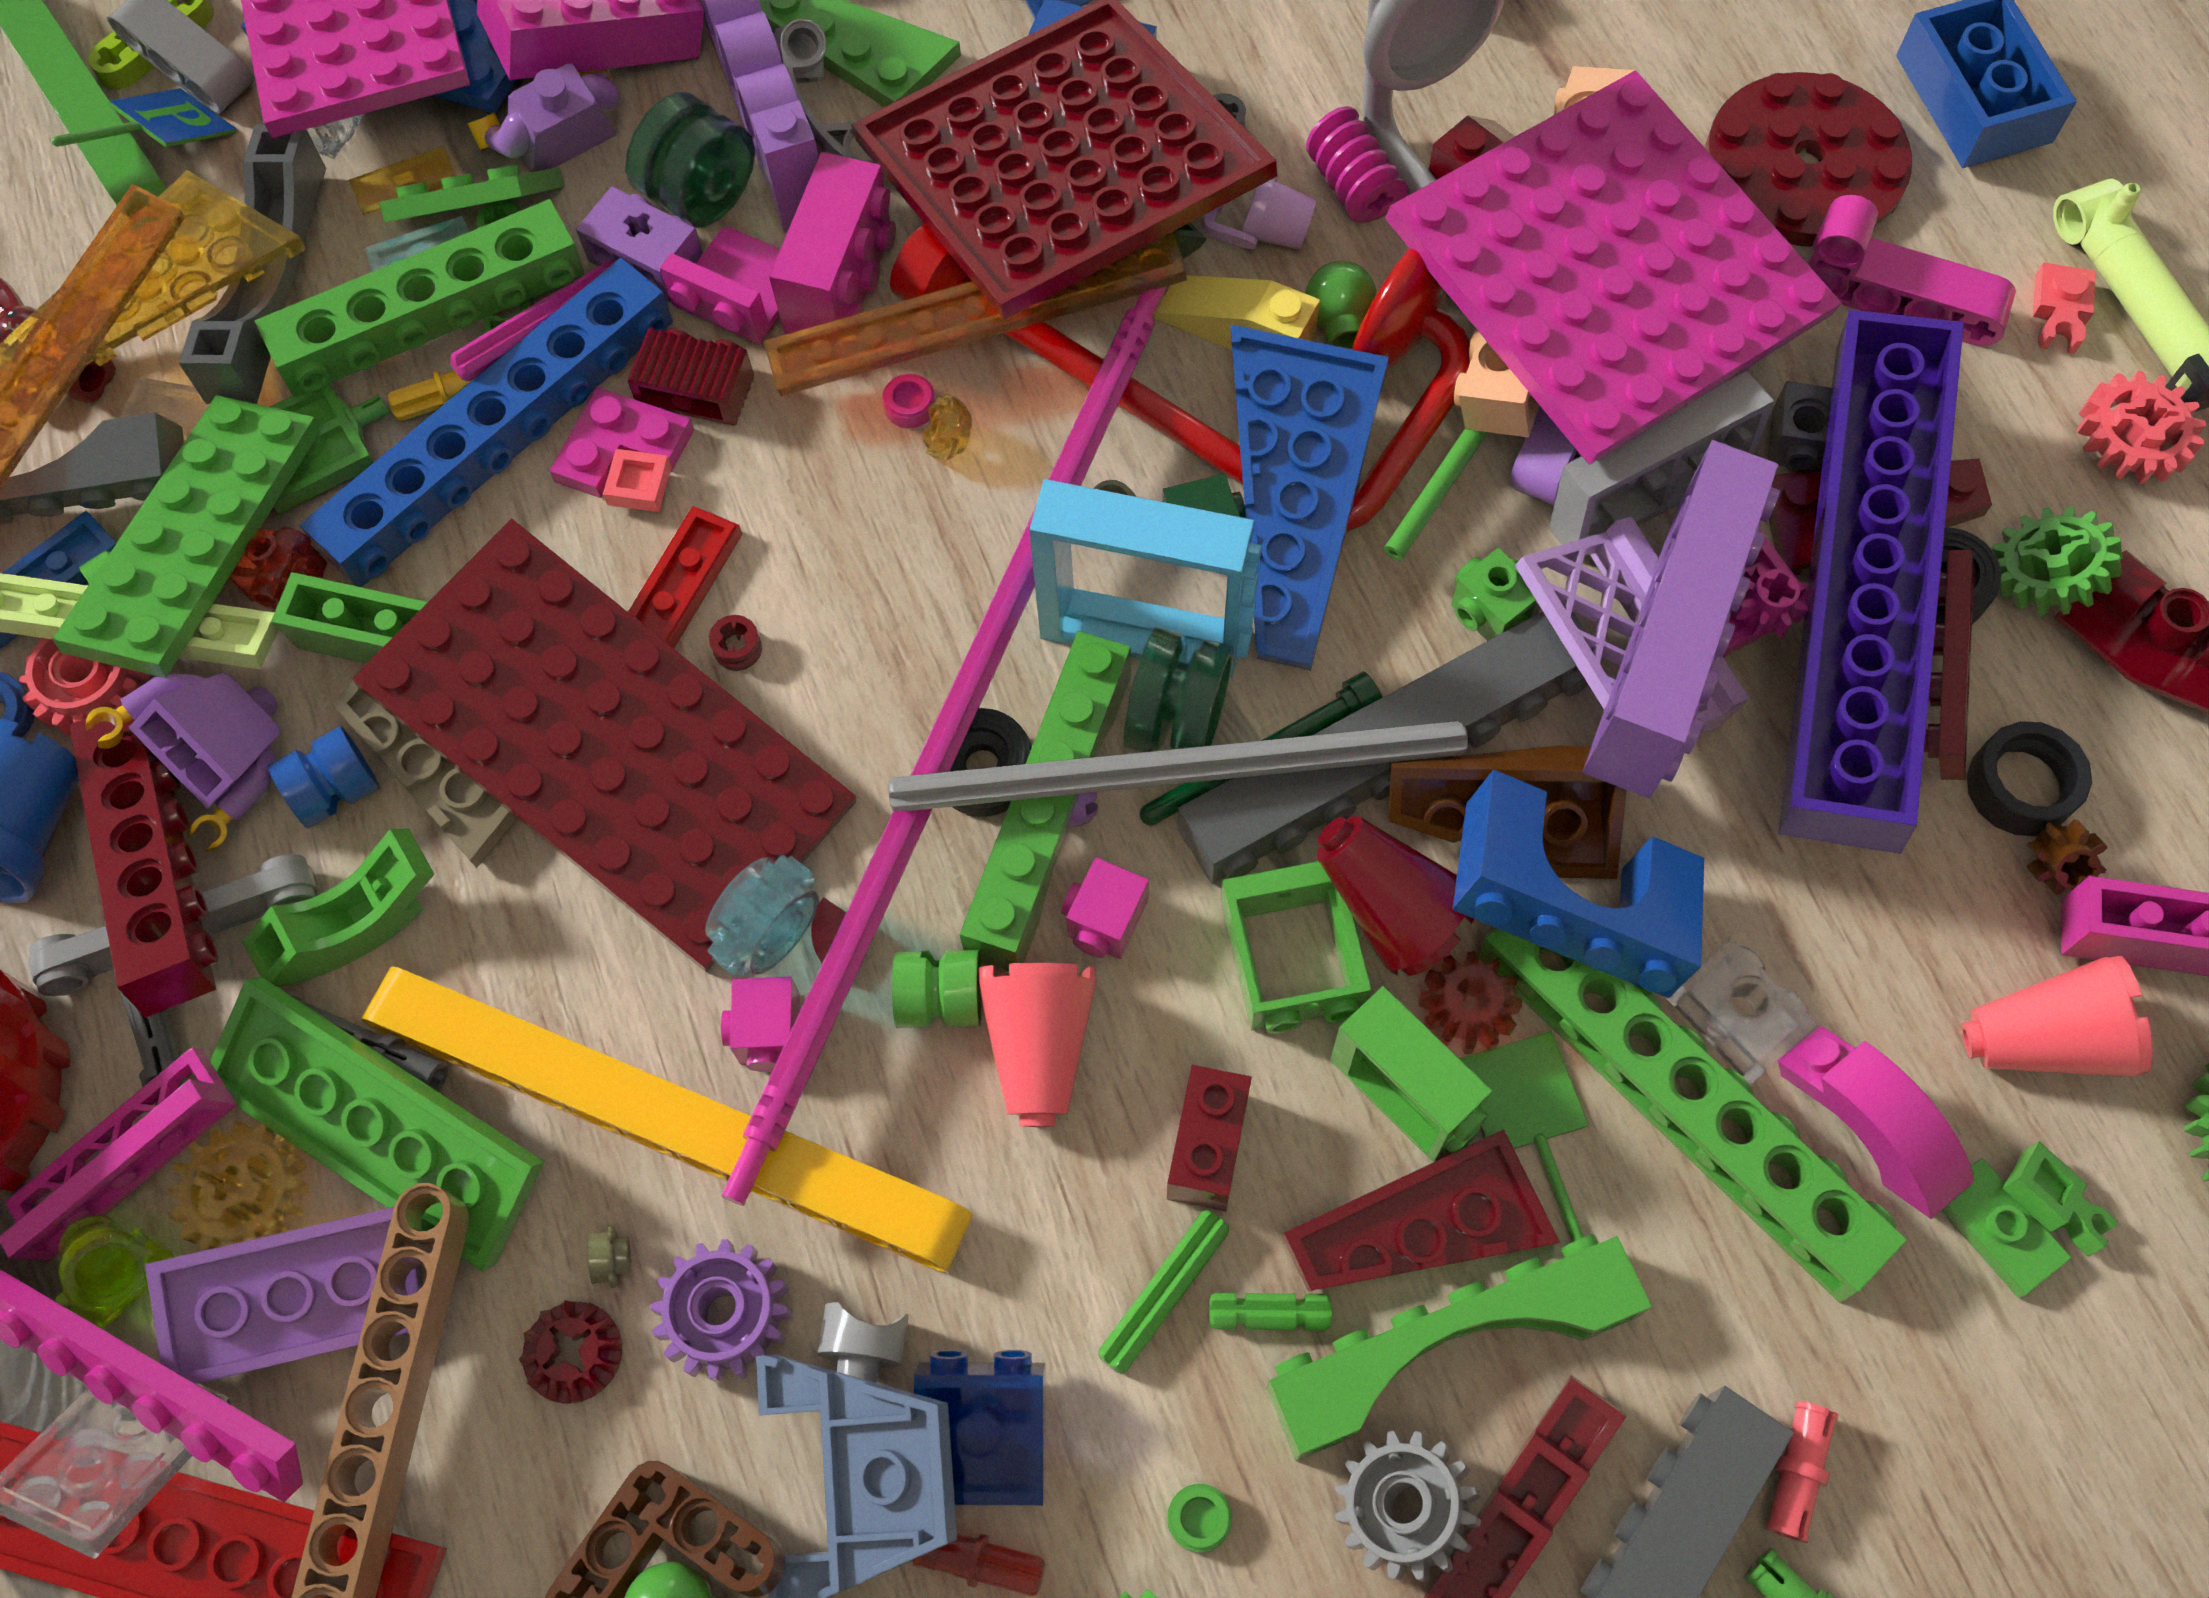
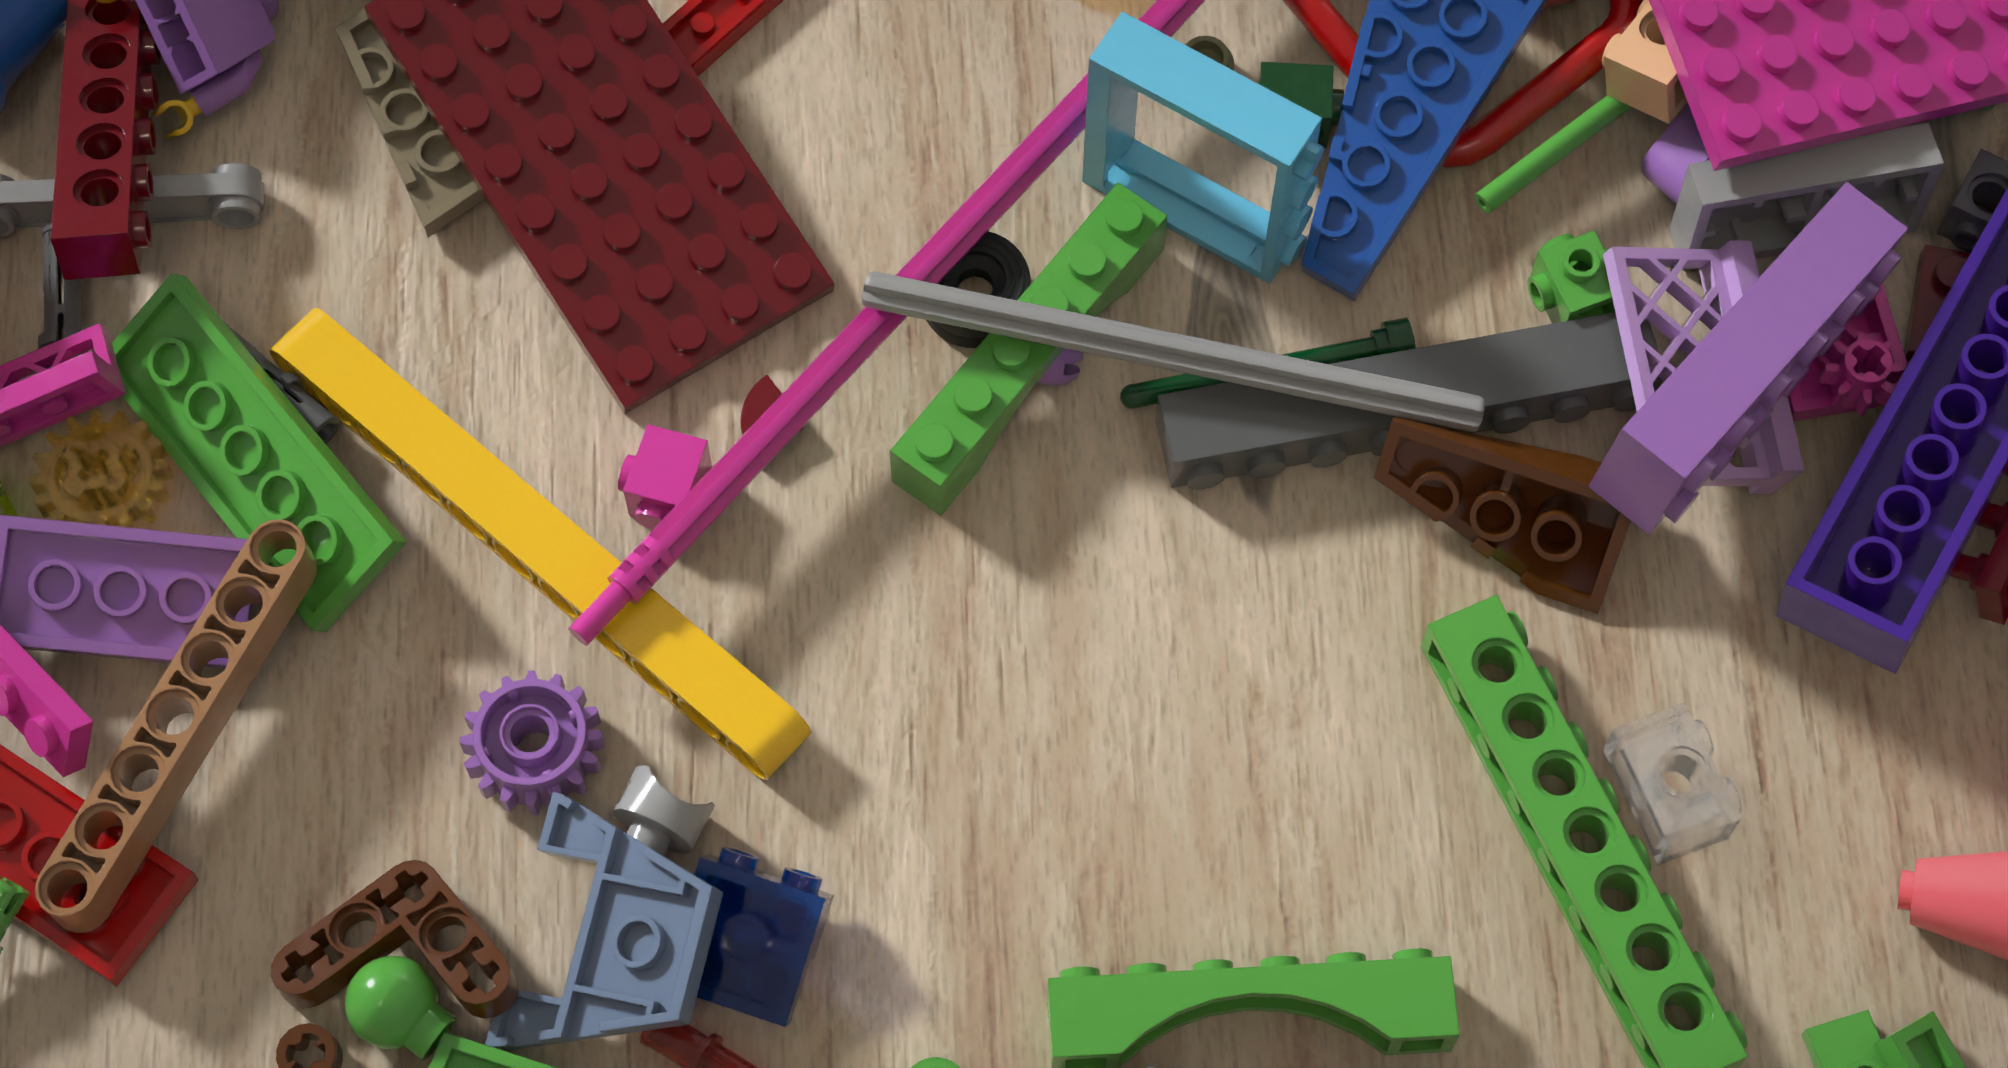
camera: 15 degrees right, 0 degrees up
bright green arch [242,828,435,987] -> none
blue wheel [268,725,380,829] -> none
dark red gear [519,1300,622,1404] -> none
olive plate [588,1226,631,1288] -> none
clear light blue gear [705,855,819,976] -> none
dark red bush [708,615,762,671] -> none
bright green wheel [892,950,982,1028] -> none
coral cone [977,963,1097,1127] -> none
dark pink brick [1061,857,1149,959] -> none
bright green axle [1098,1209,1229,1374] -> none
clear green wheel [1123,627,1234,752] -> none
dark red brick [1167,1065,1252,1212] -> none
bright green axle [1209,1293,1332,1331] -> none
bright green window [1221,861,1371,1034] -> none
dark red wing [1281,1129,1560,1292] -> none
dark red cone [1317,816,1475,976] -> none
bright green window [1330,986,1492,1162] -> none
clear red gear [1418,950,1522,1055] -> none
blue arch [1452,769,1704,998] -> none
bright green piece [1459,1031,1589,1242] -> none
dark pink arch [1778,1026,1974,1219] -> none

